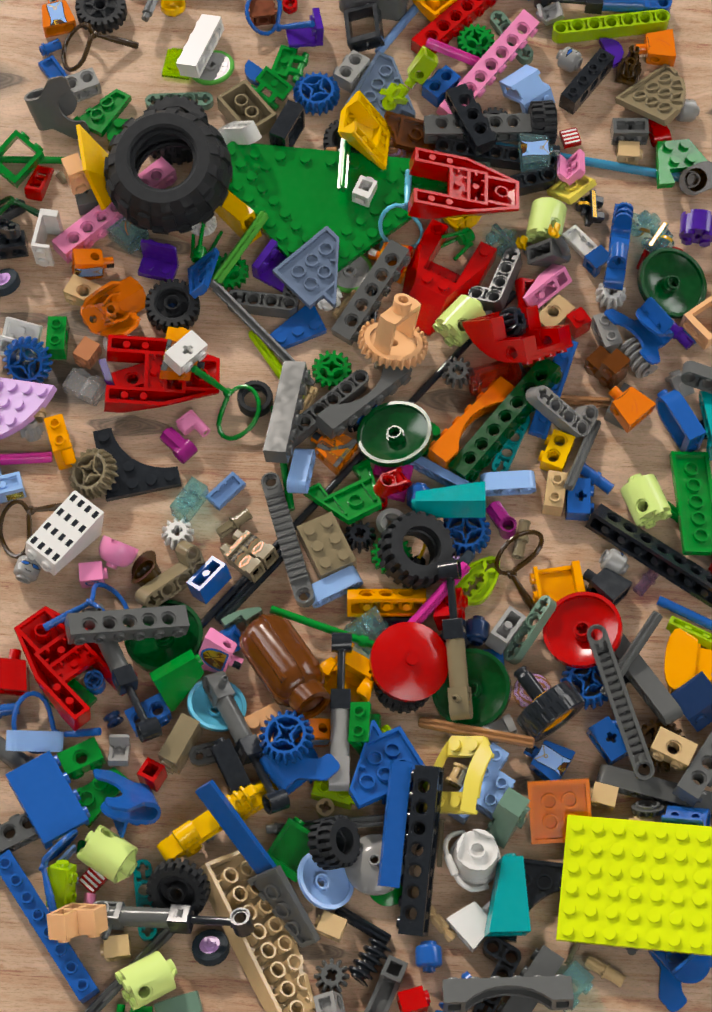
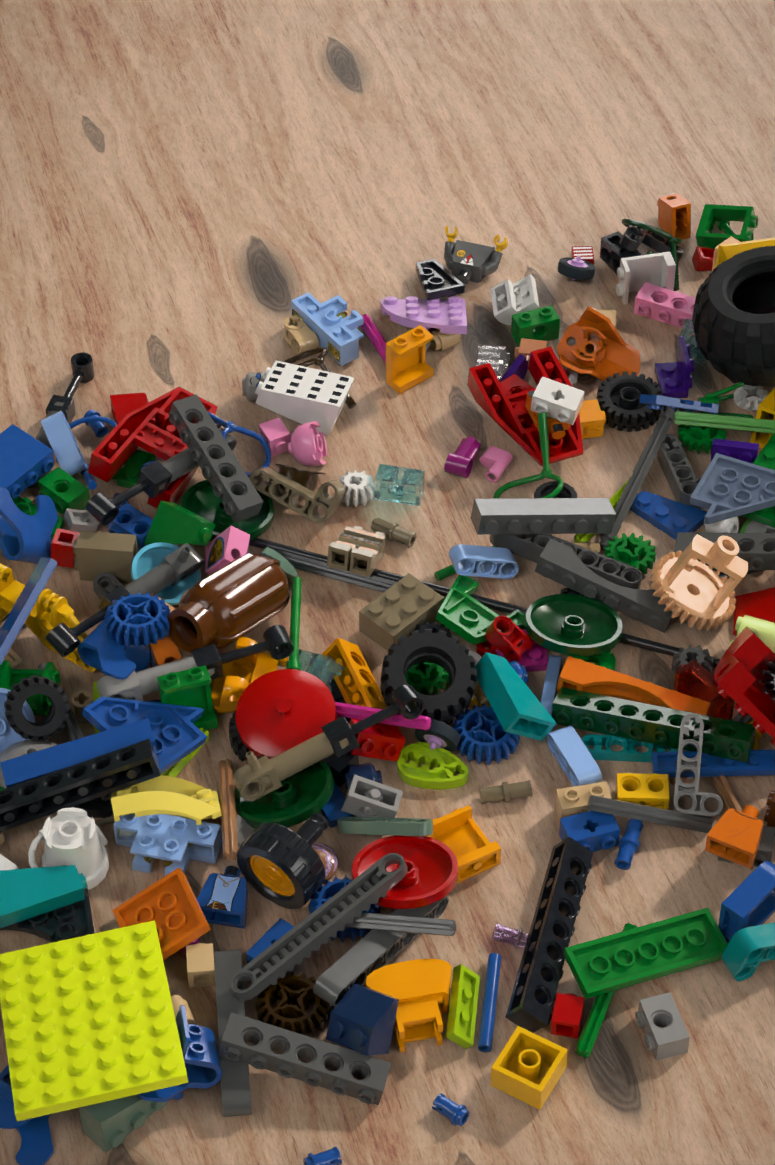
camera: 70 degrees right, 20 degrees down
blue gear [2,336,53,383] -> none
dark tan gear [68,448,119,499] -> none
orange torso [71,249,114,280] -> none
black plate [93,428,182,502] -> none
blue brick [186,556,232,604] -> none
medium blue plate [205,471,246,511] -> none
black window [210,737,251,794] -> none
dark grey gear [261,472,315,608] -> none
light blue beam [306,565,363,608] -> none
torso [311,431,358,475] -> none
magenta piece [486,501,517,540] -> none
sand green wedge [486,787,531,849] -> none
dark brown piece [494,530,544,619] -> none
black torso [583,568,633,606] -> none
light grey head [599,548,629,575] -> none
yellowish green cylinder [620,473,672,529] -> none
dark grey gear [631,799,664,818] -> none
tan brick [649,727,698,771] -> none

